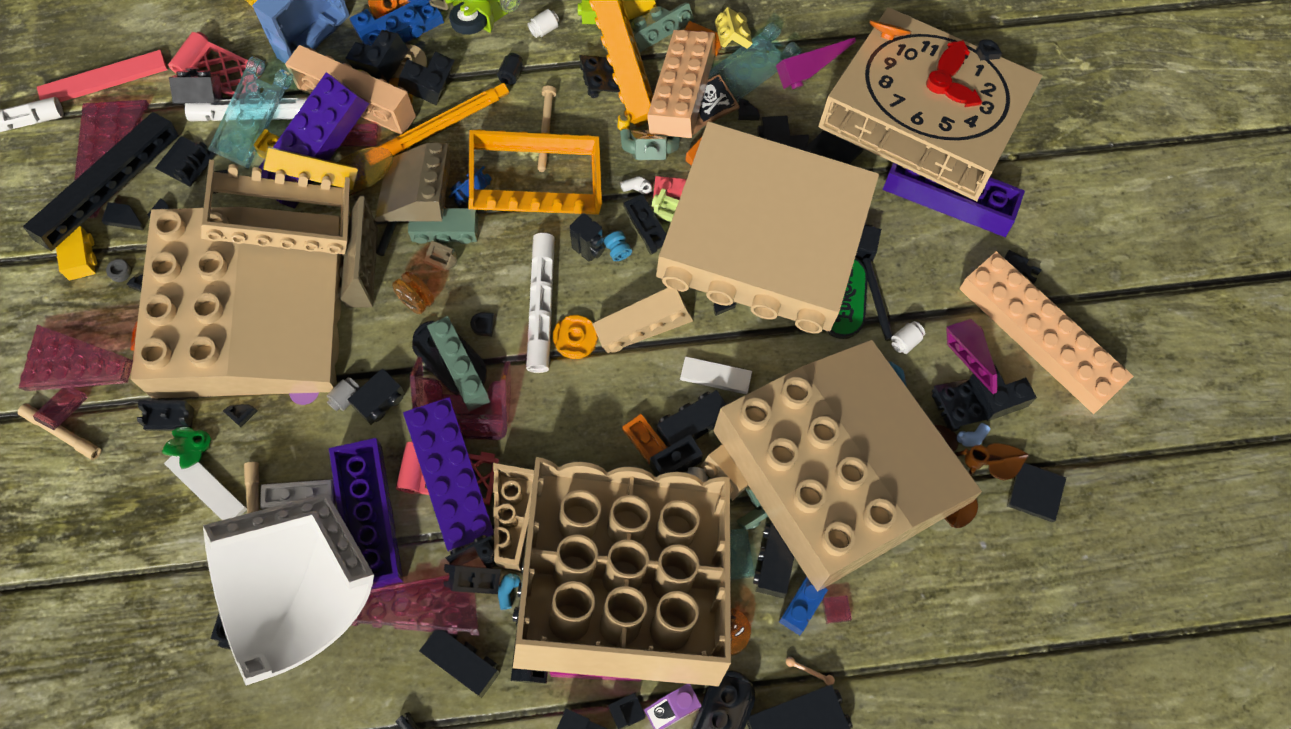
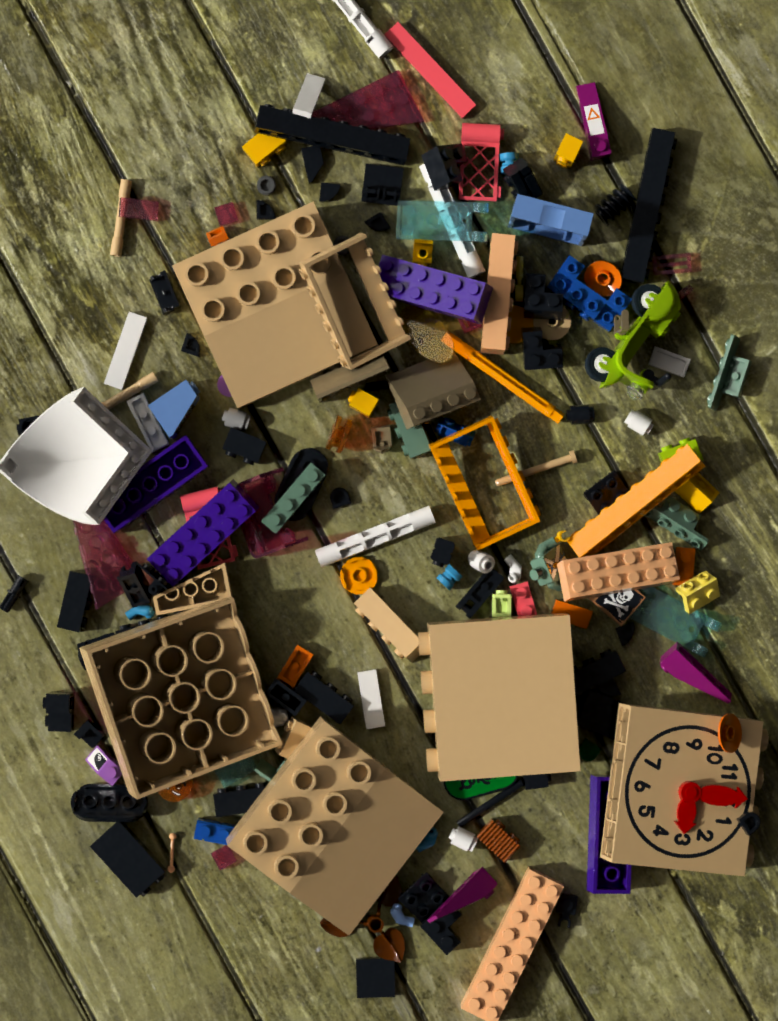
camera: 75 degrees right, 20 degrees up
clear pink wing [18,325,133,391] -> none
green plate [162,427,211,469] -> none
yellow tile [263,147,358,190] -> none
none -> medium blue slope [148,380,200,439]
none -> clear pink tile [214,202,238,227]
none -> white tile [292,73,326,119]
none -> yellow brick [348,388,379,418]
none -> white brick [468,550,495,574]
none -> dark orange brick [476,818,521,863]
none -> dark azure wheel [500,152,519,174]
none -> black brick [503,158,543,199]

